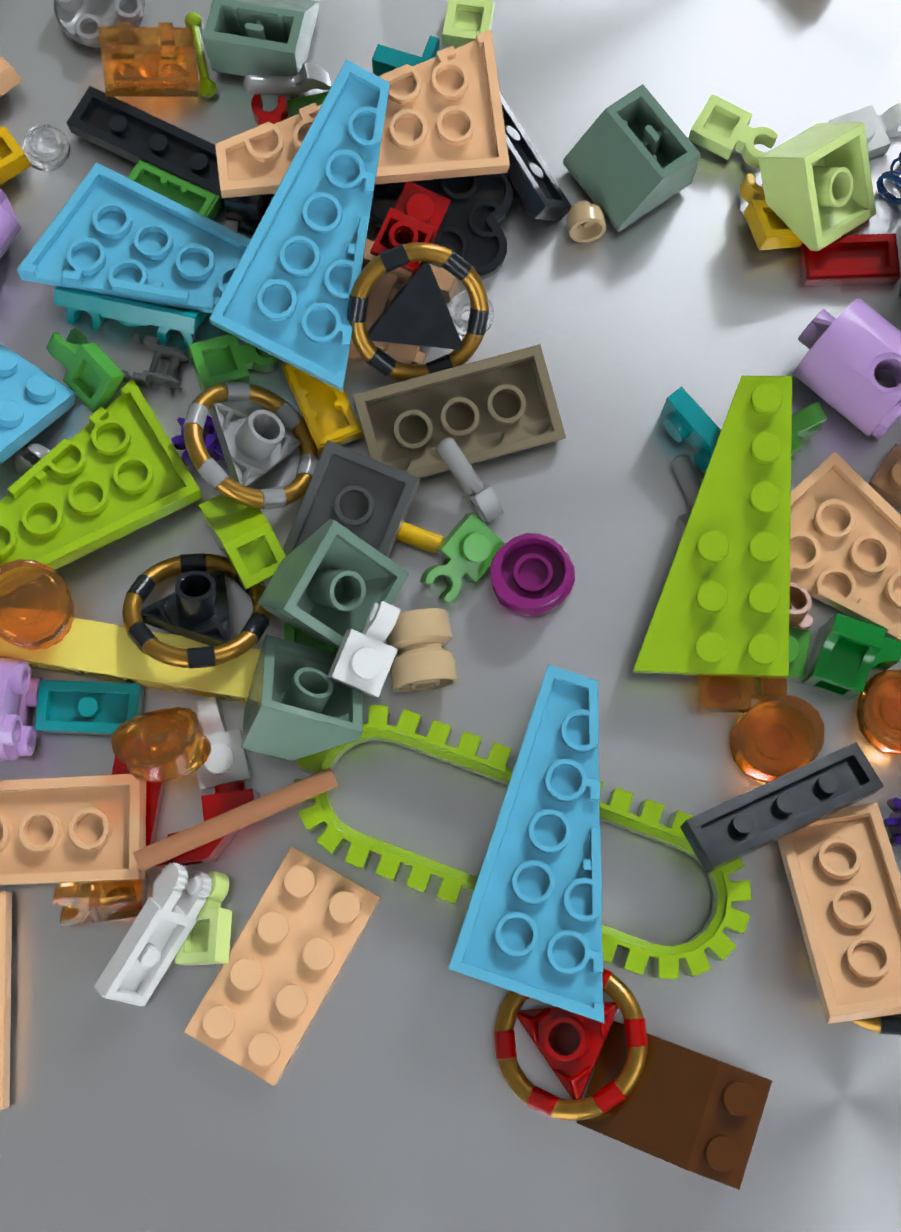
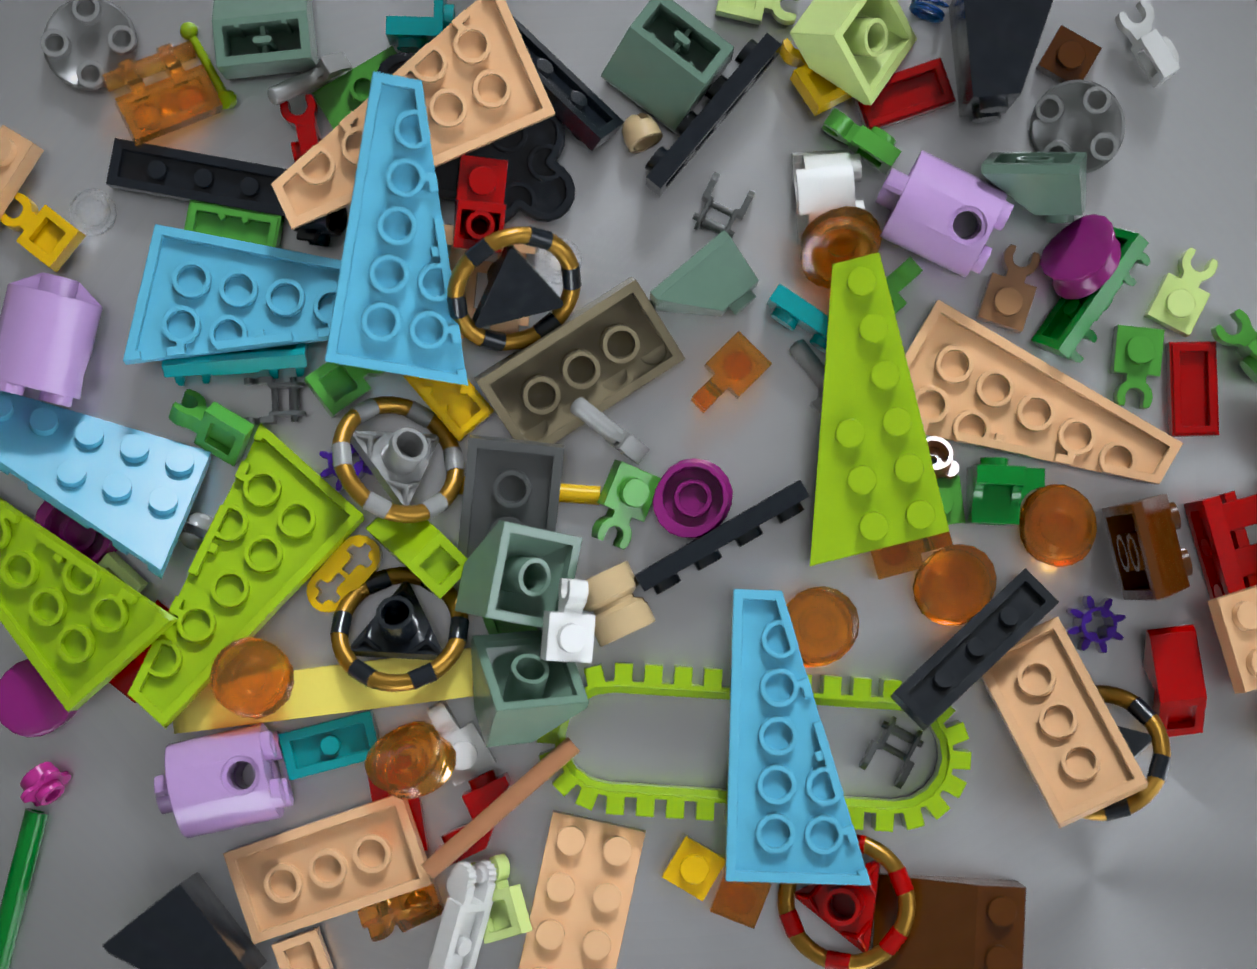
camera: 20 degrees left, 10 degrees up
none -> yellow beam [306,535,383,613]
none -> black plate [634,480,810,595]
none -> black plate [645,33,782,197]
none -> sand green slope [649,230,759,316]
none -> yellow plate [662,834,726,901]
none -> clear orange plate [691,331,772,413]
none -> dark grey piece [692,172,756,238]
none -> clear orange plate [710,870,772,929]
none -> clear orange piece [786,586,859,667]
none -> white cylinder [791,149,865,245]
none -> clear orange piece [801,206,882,289]
none -> bright green plate [821,108,902,175]
none -> dark grey piece [859,716,924,789]

